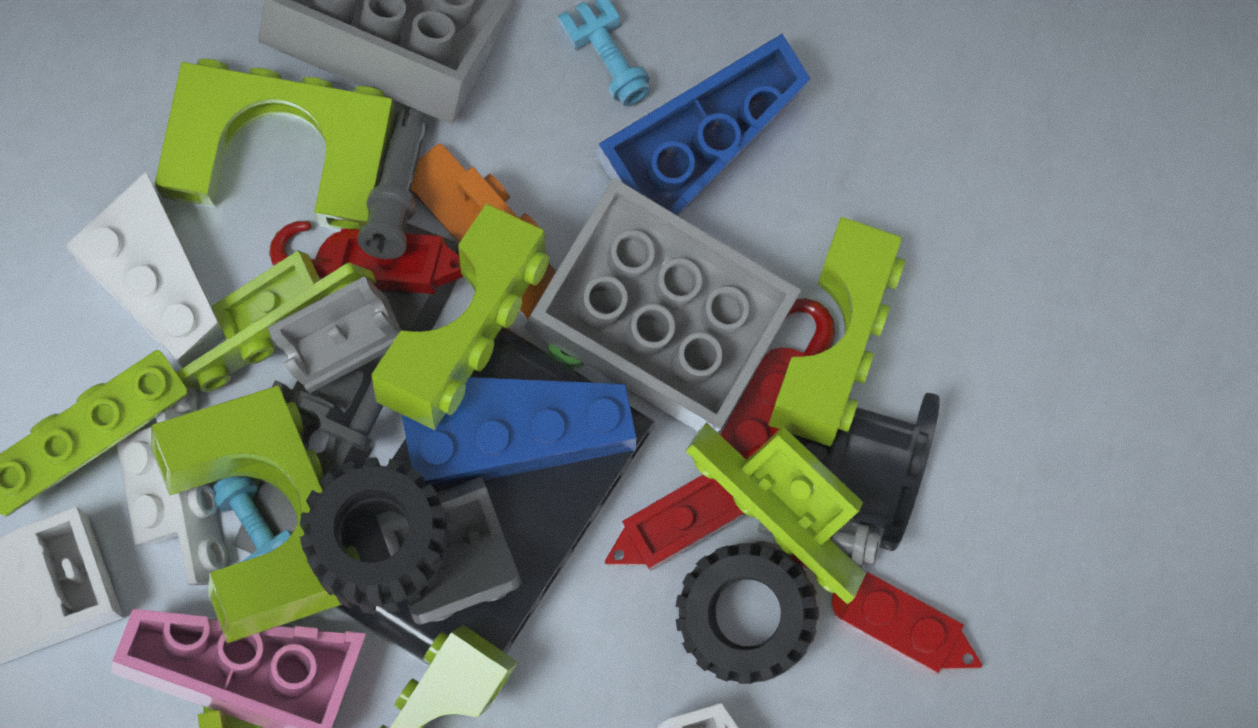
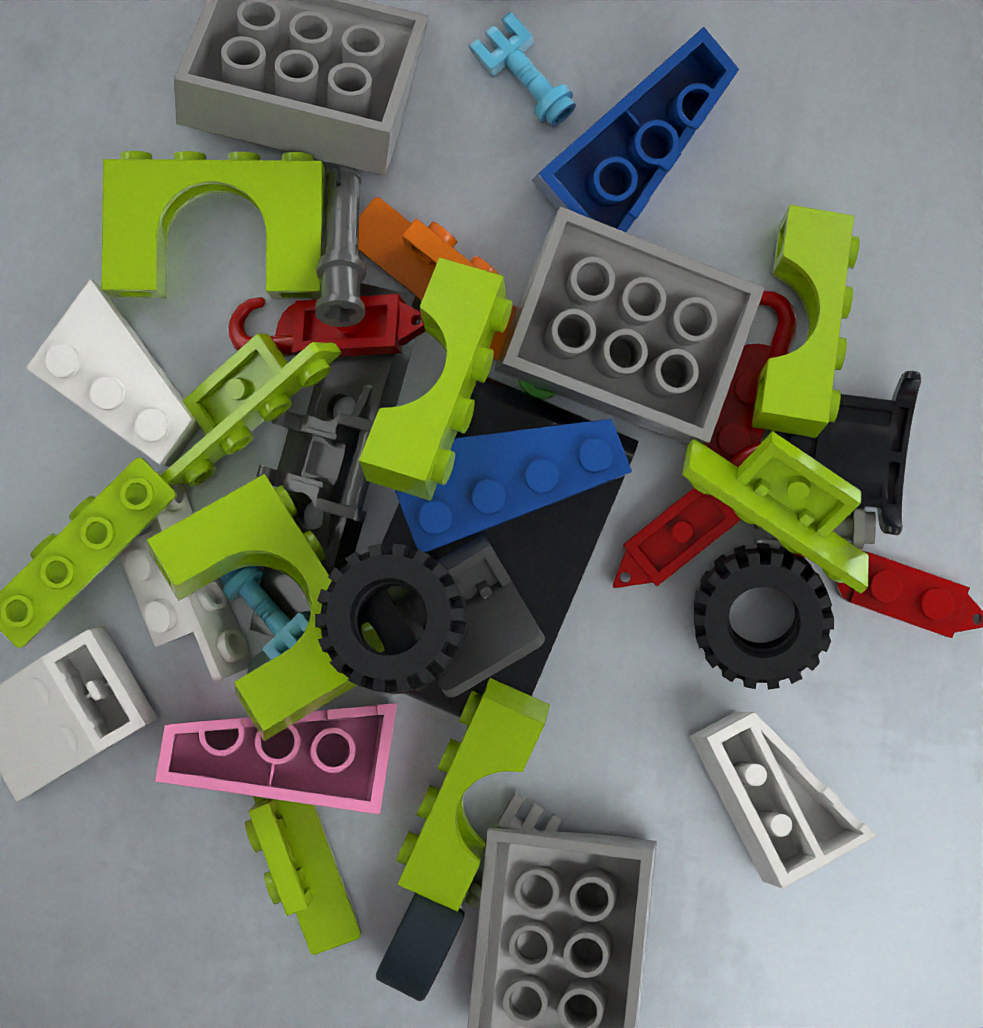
camera: 10 degrees left, 10 degrees up
light grey hinge [268,276,401,393] -> none

